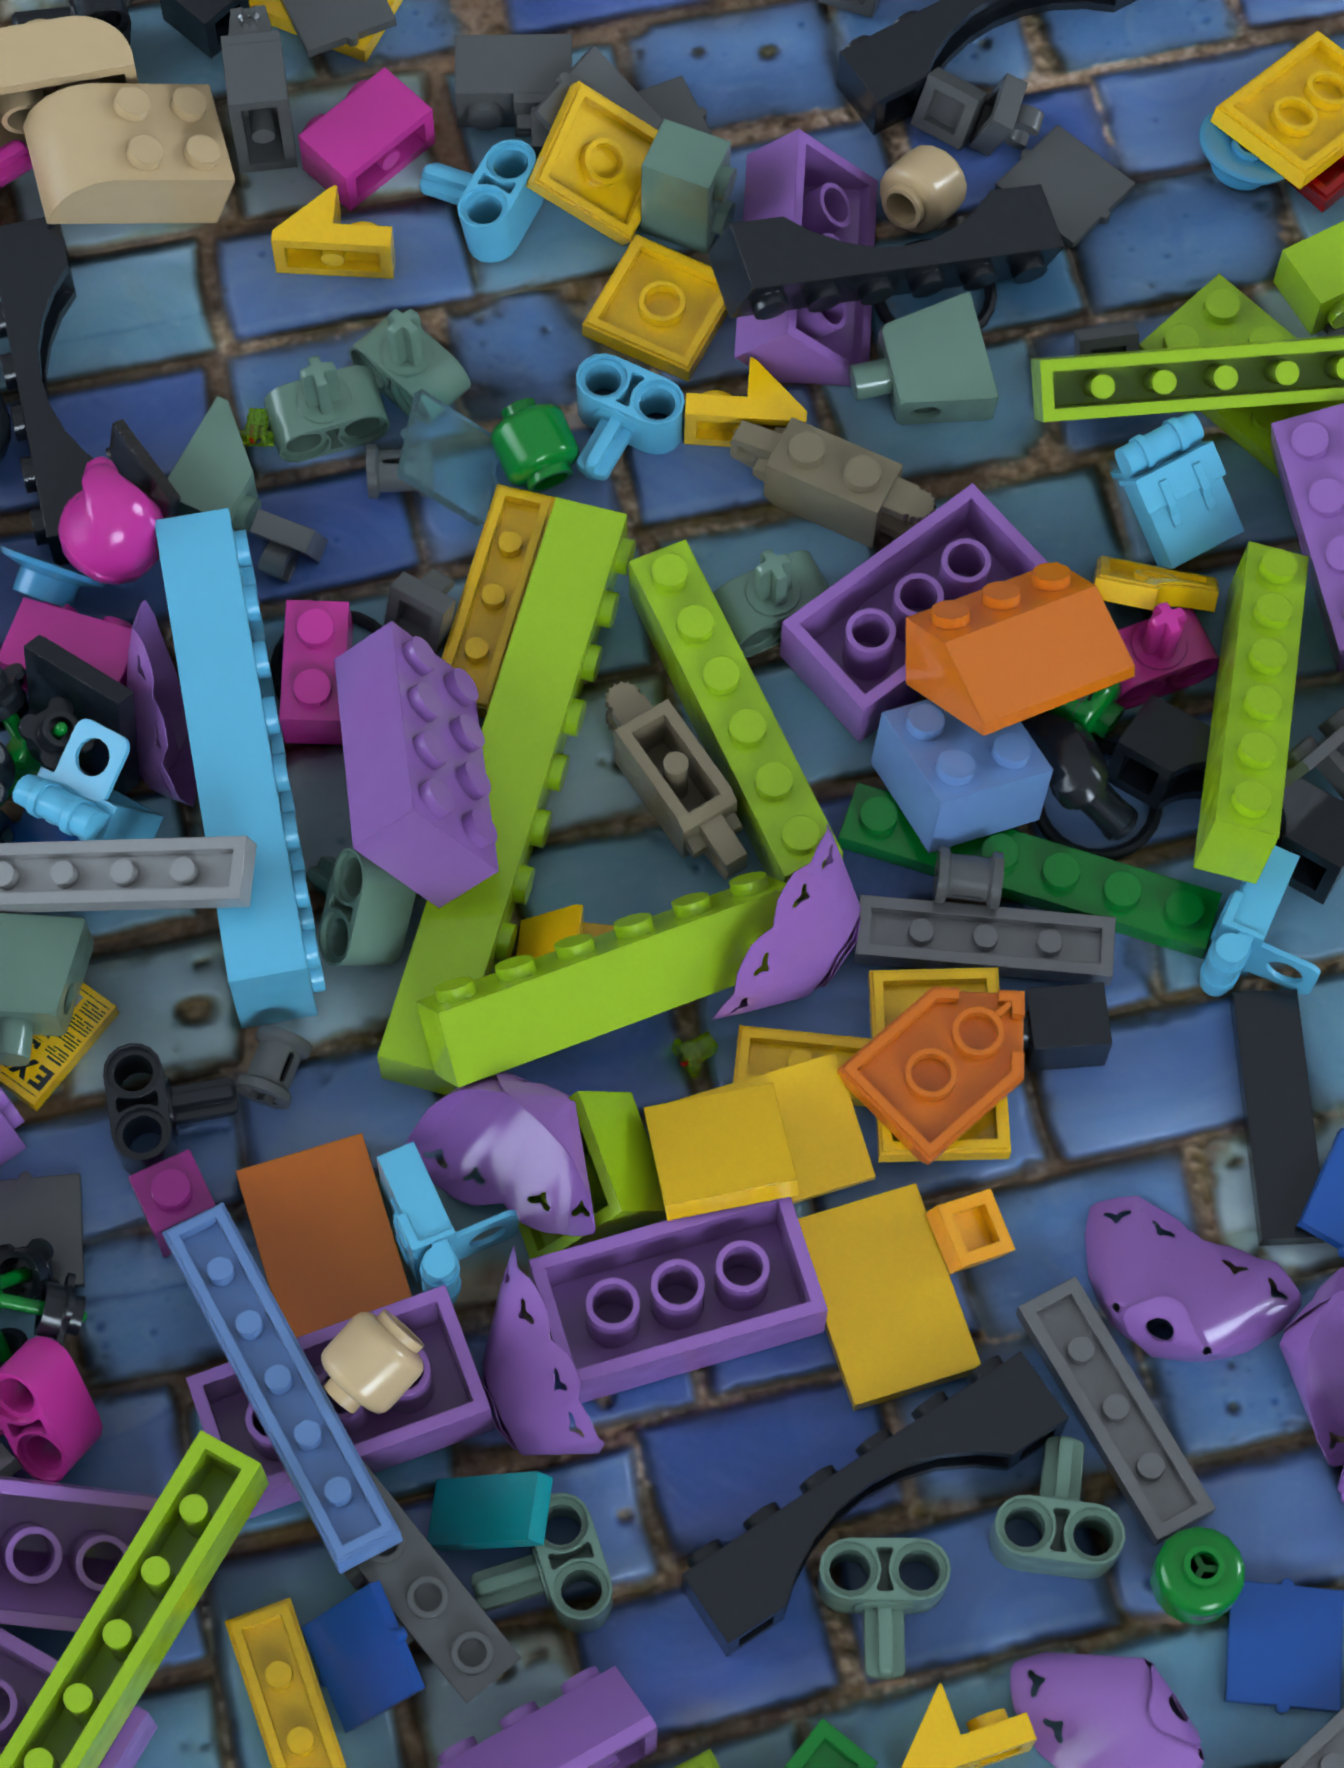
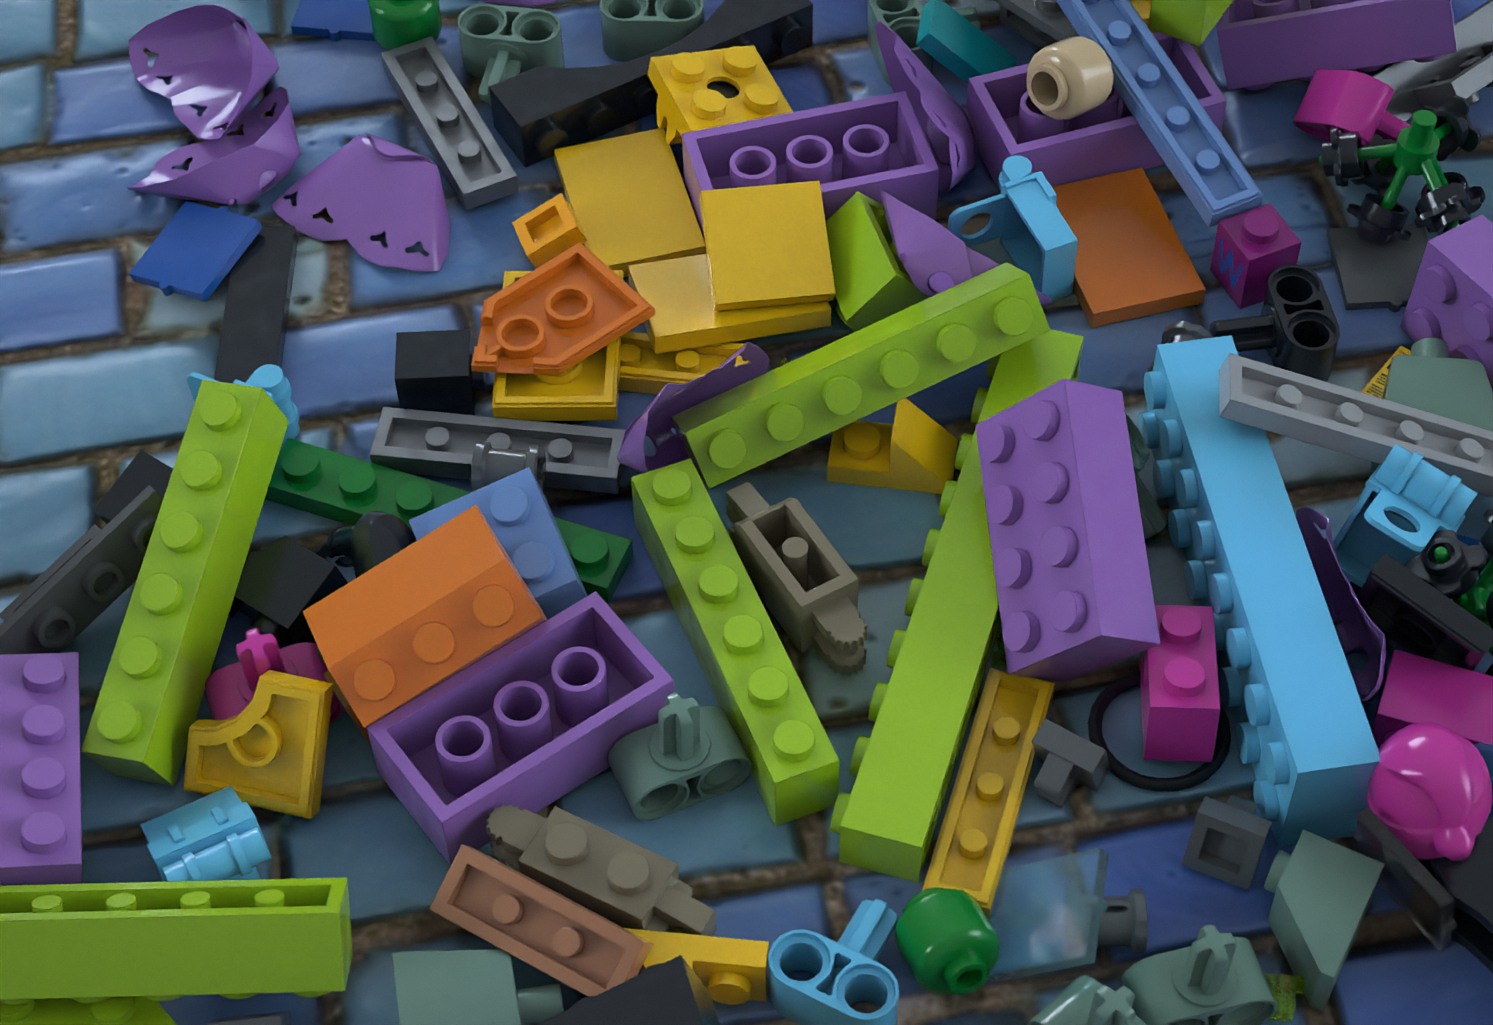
camera: 175 degrees left, 15 degrees down
none -> nougat panel [429,844,653,997]
none -> yellow piece [647,45,793,148]

